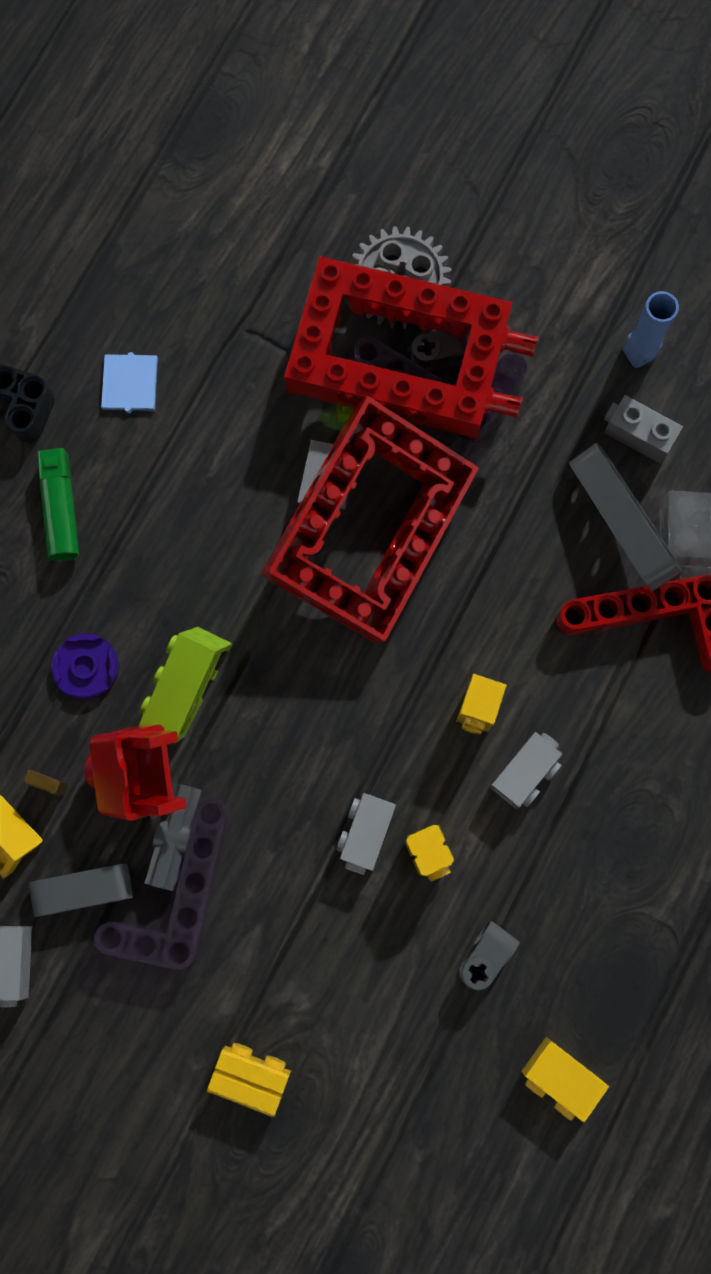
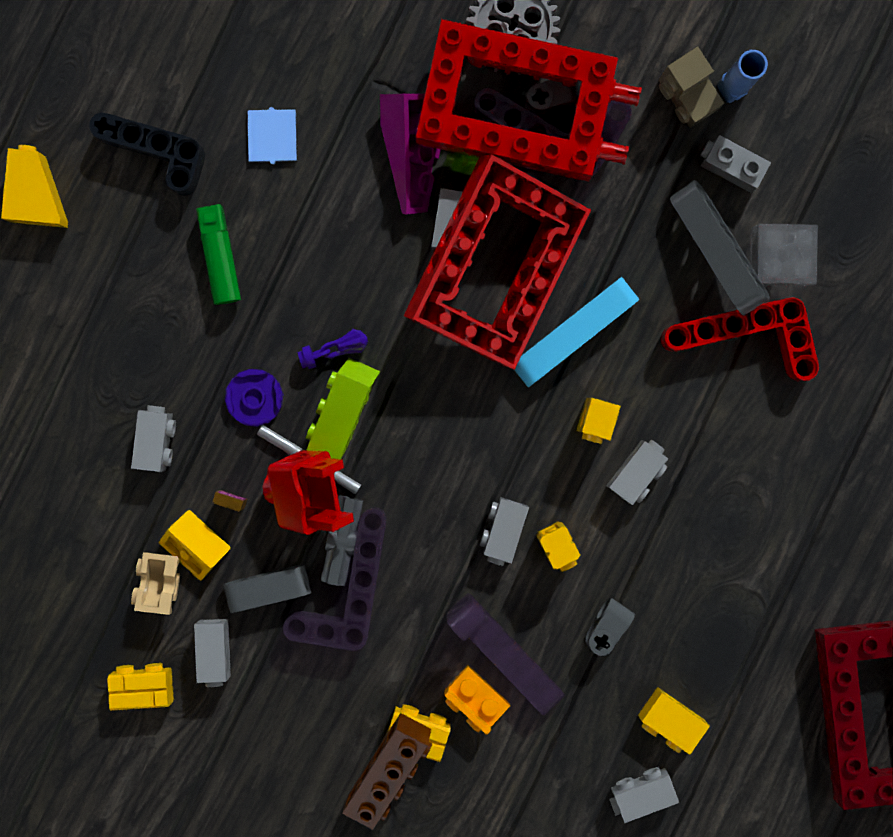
camera: 15 degrees left, 10 degrees up
none -> light grey bar [257,425,361,495]
none -> dark purple piece [297,329,368,369]
none -> reddish brown brick [342,713,432,830]
none -> magenta wedge [380,93,441,214]
none -> light orange bracket [444,665,510,735]
none -> clear purple beam [447,593,565,715]
none -> medium azure beam [514,277,640,387]
none -> light grey brick [609,767,679,823]
none -> dark tan brick [659,46,724,128]

